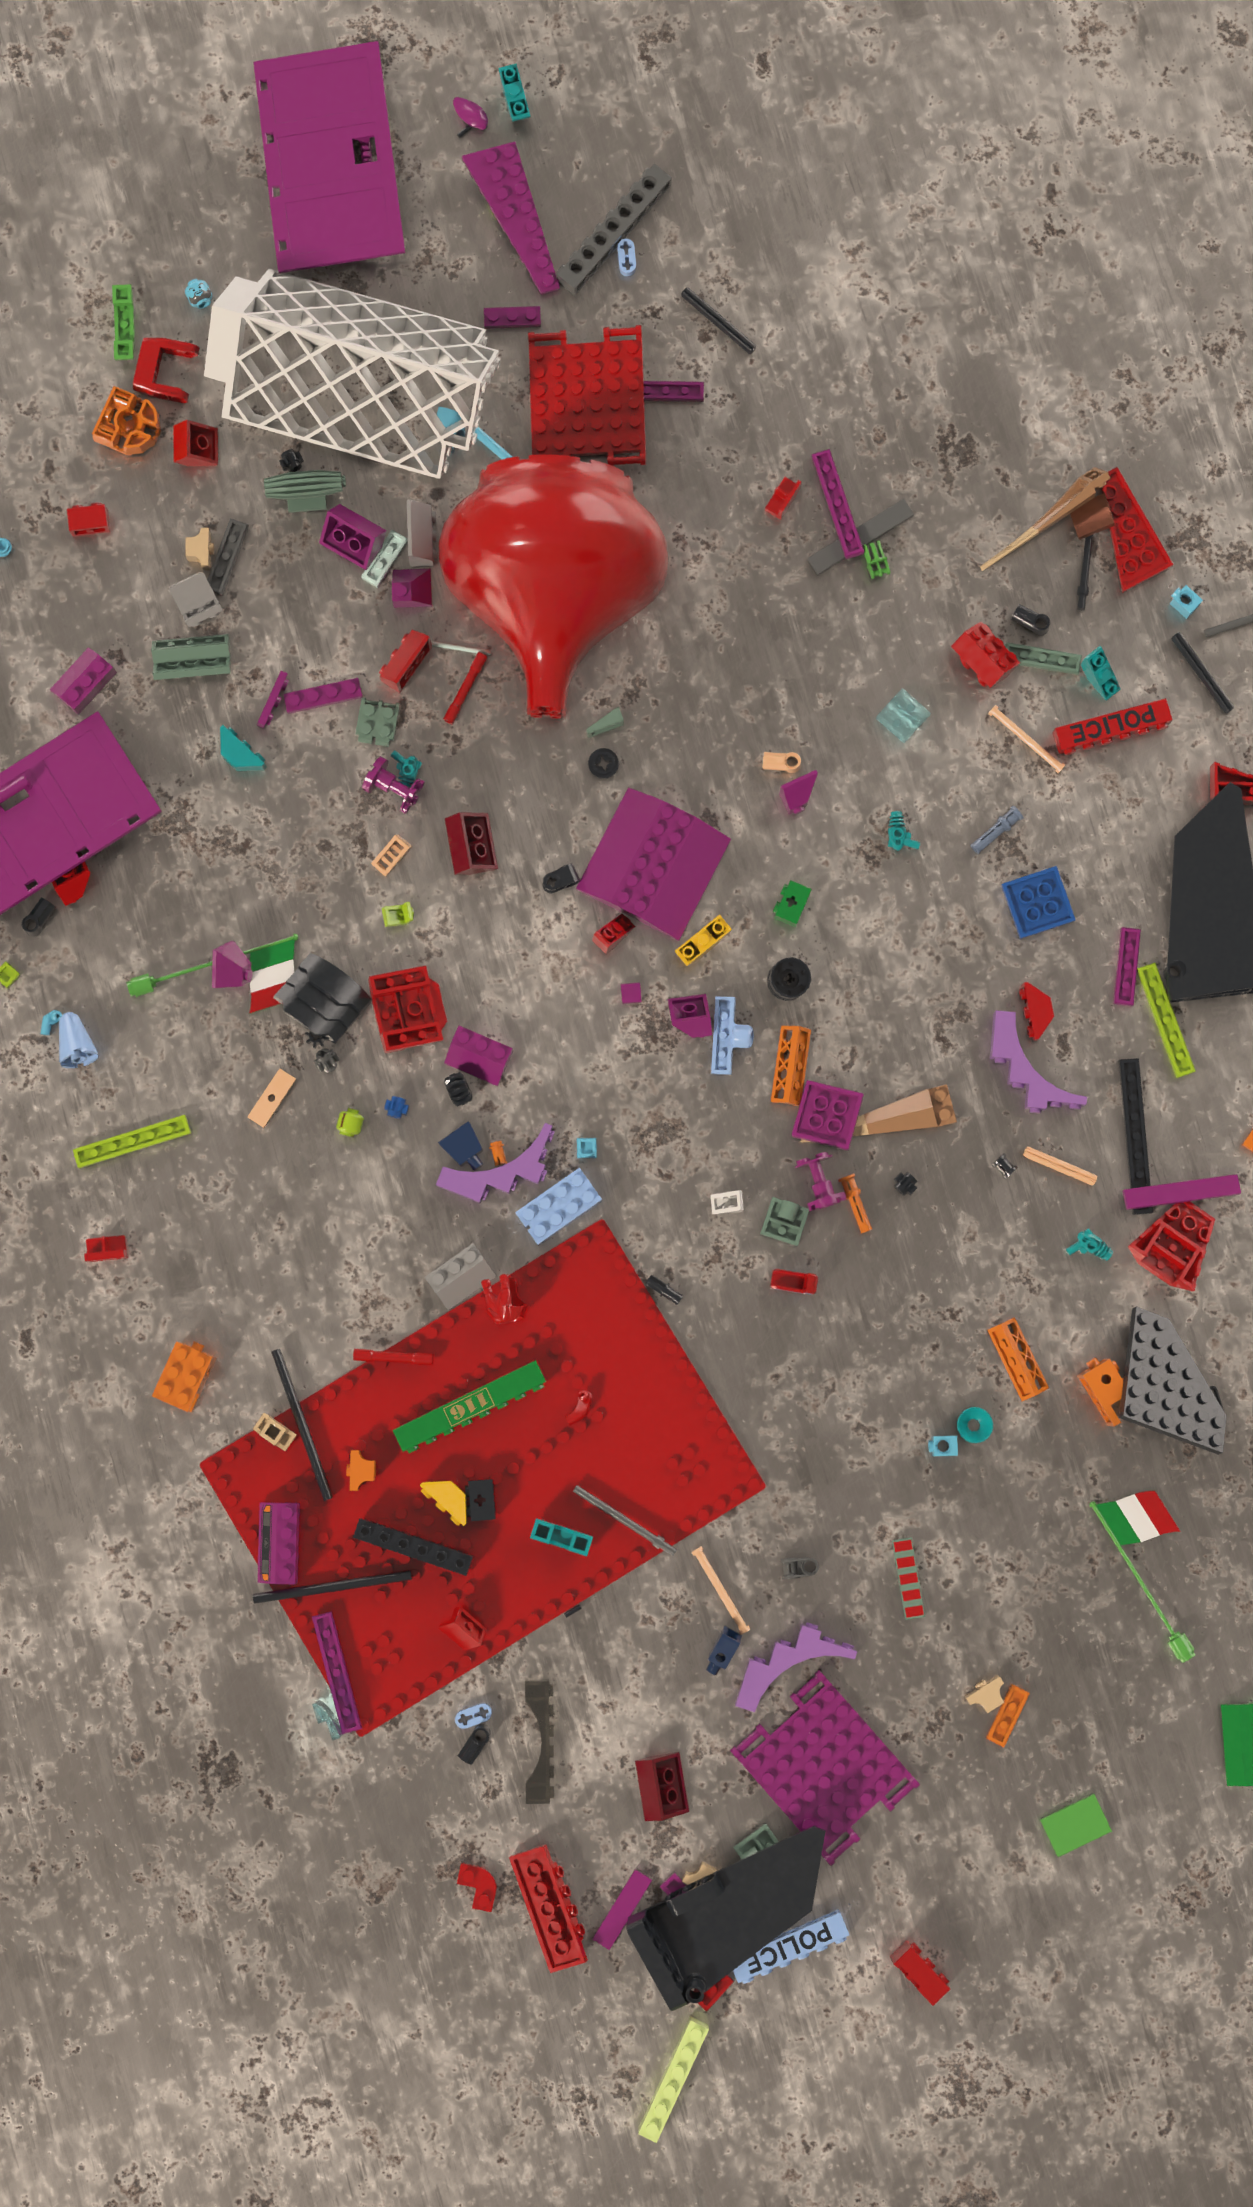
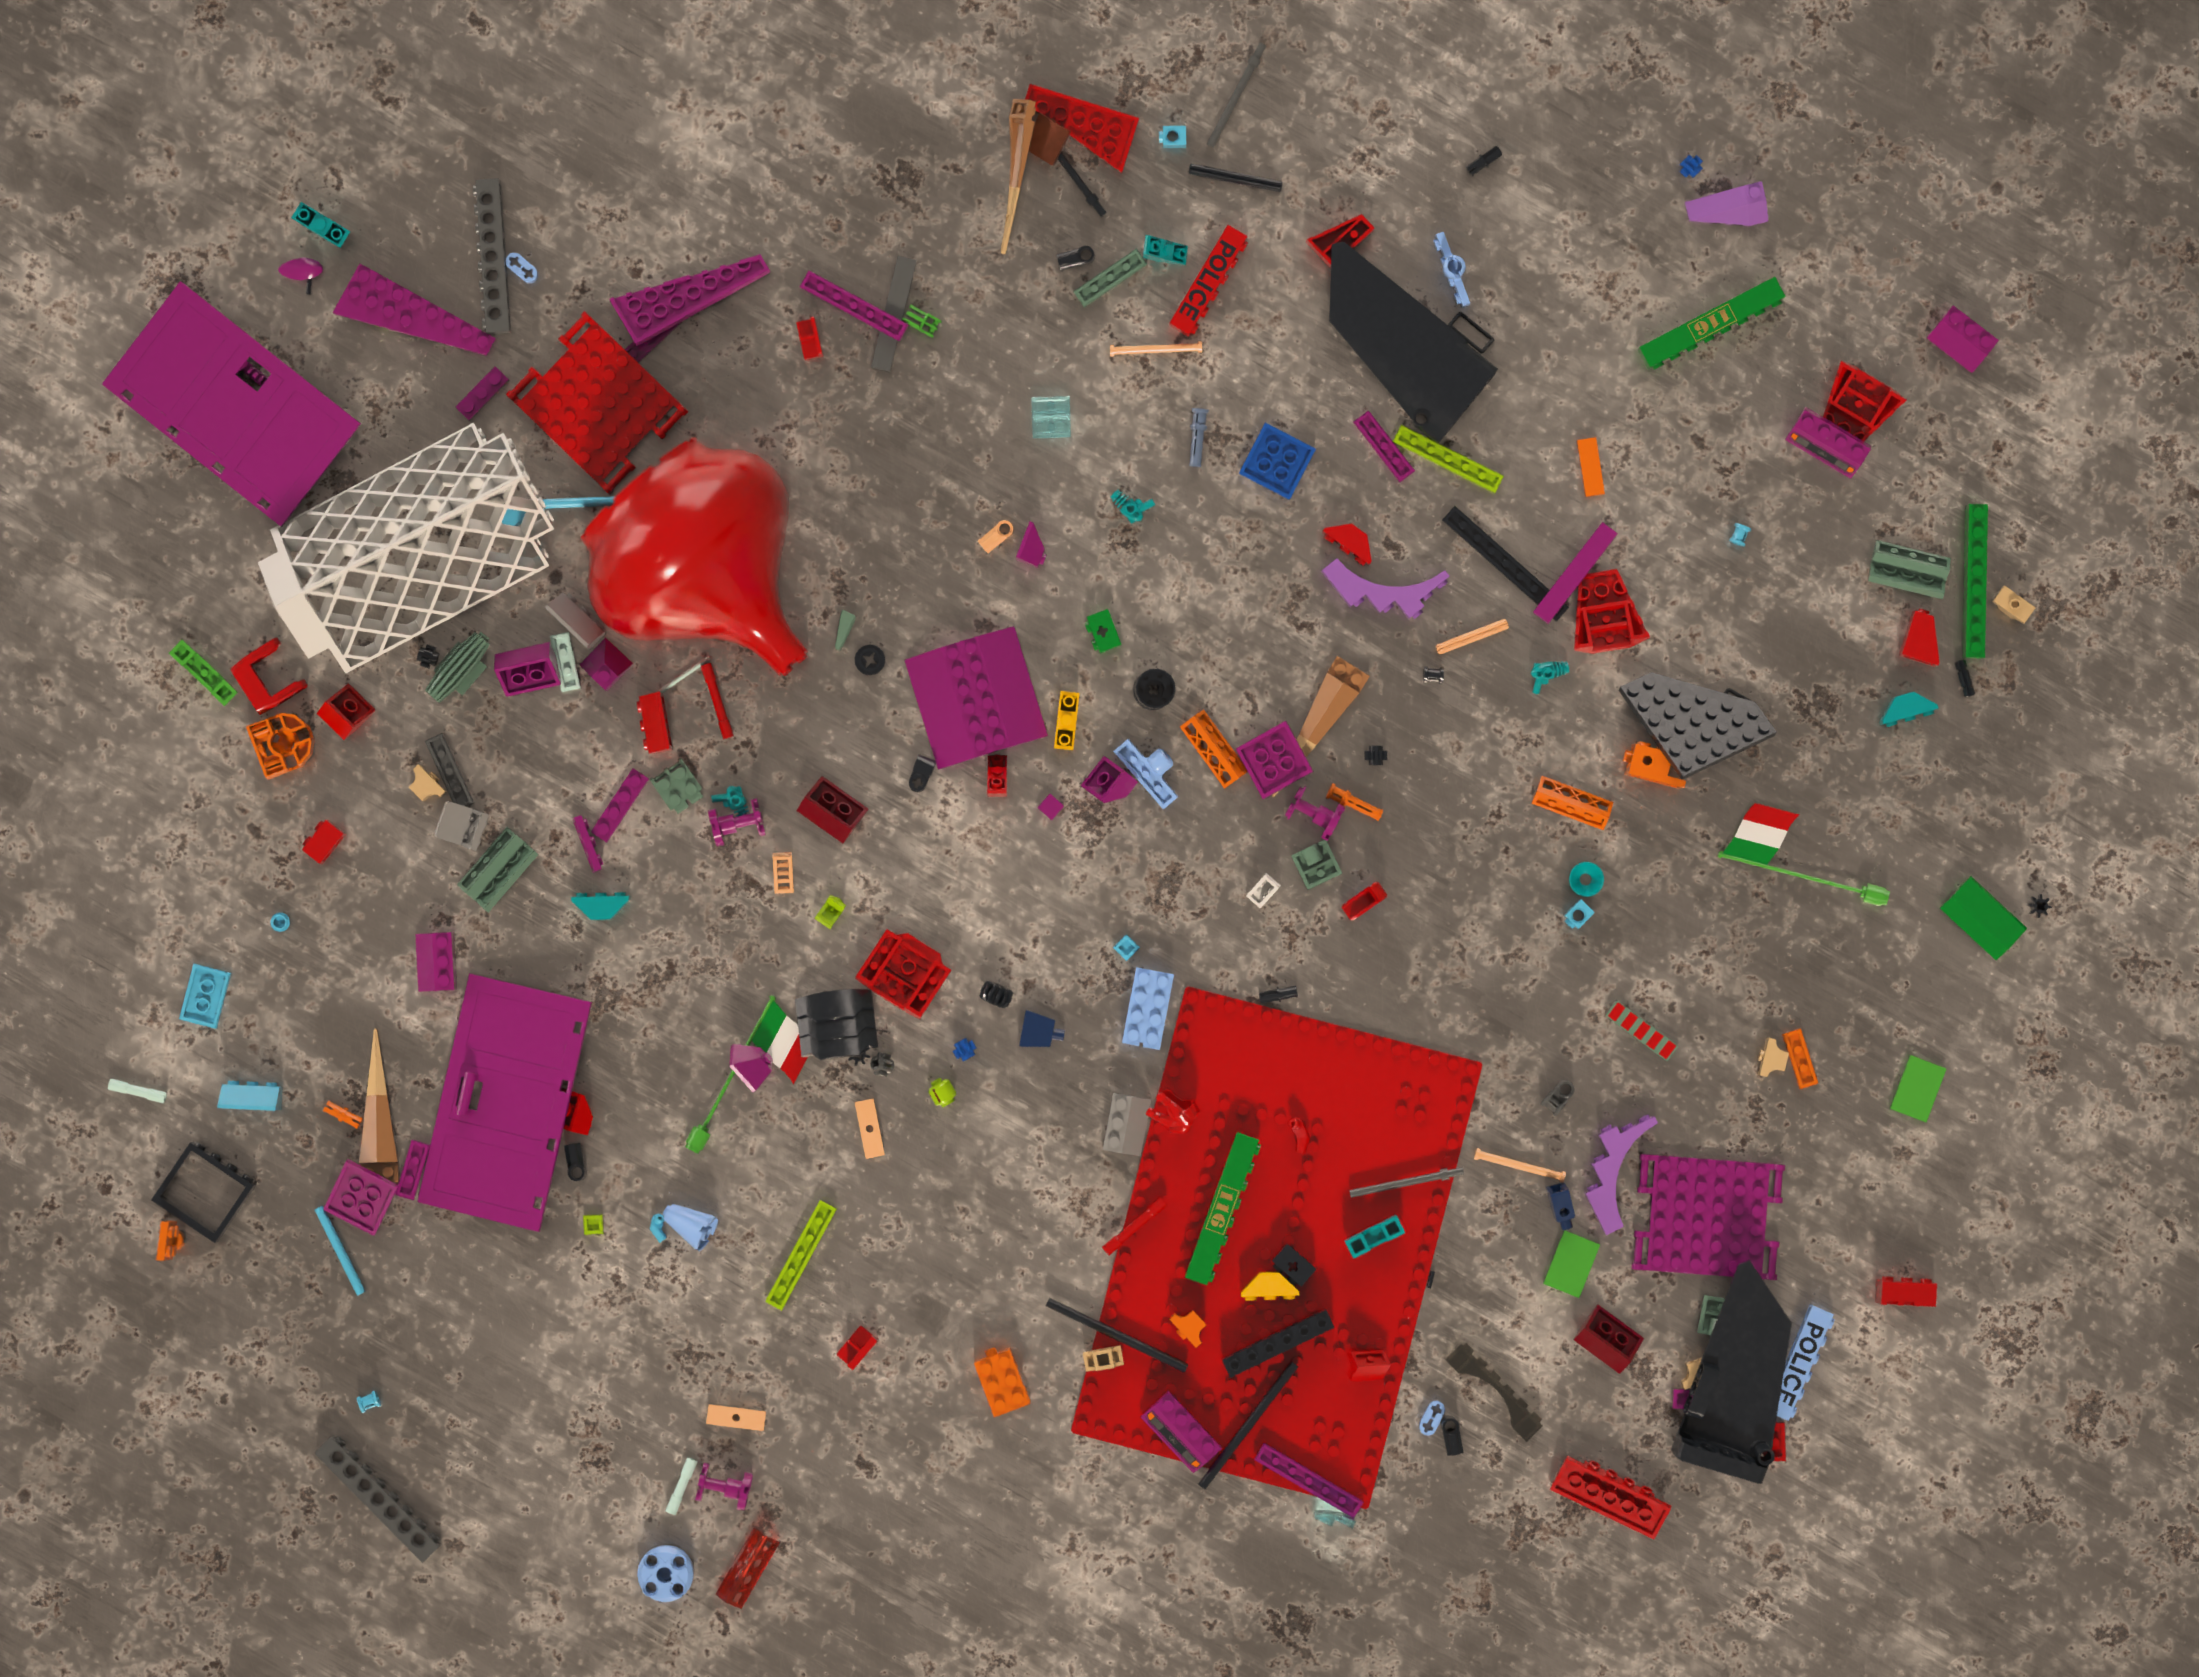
camera: 45 degrees left, 5 degrees up
medium azure head [185,279,213,309] -> none
medium lavender arch [436,1123,555,1203] -> none
magenta slope [444,1026,513,1087] -> none
red plate [457,1863,497,1912] -> none
orange pin [489,1141,507,1166] -> none
magenta tile [593,1869,652,1950] -> none
yellowish green brick [638,2016,709,2143] -> none
black axle [681,287,756,354] -> none
red piece [951,622,1020,688] -> none
none -> magenta wing [609,254,770,346]
none -> bright green tile [1543,1230,1600,1298]

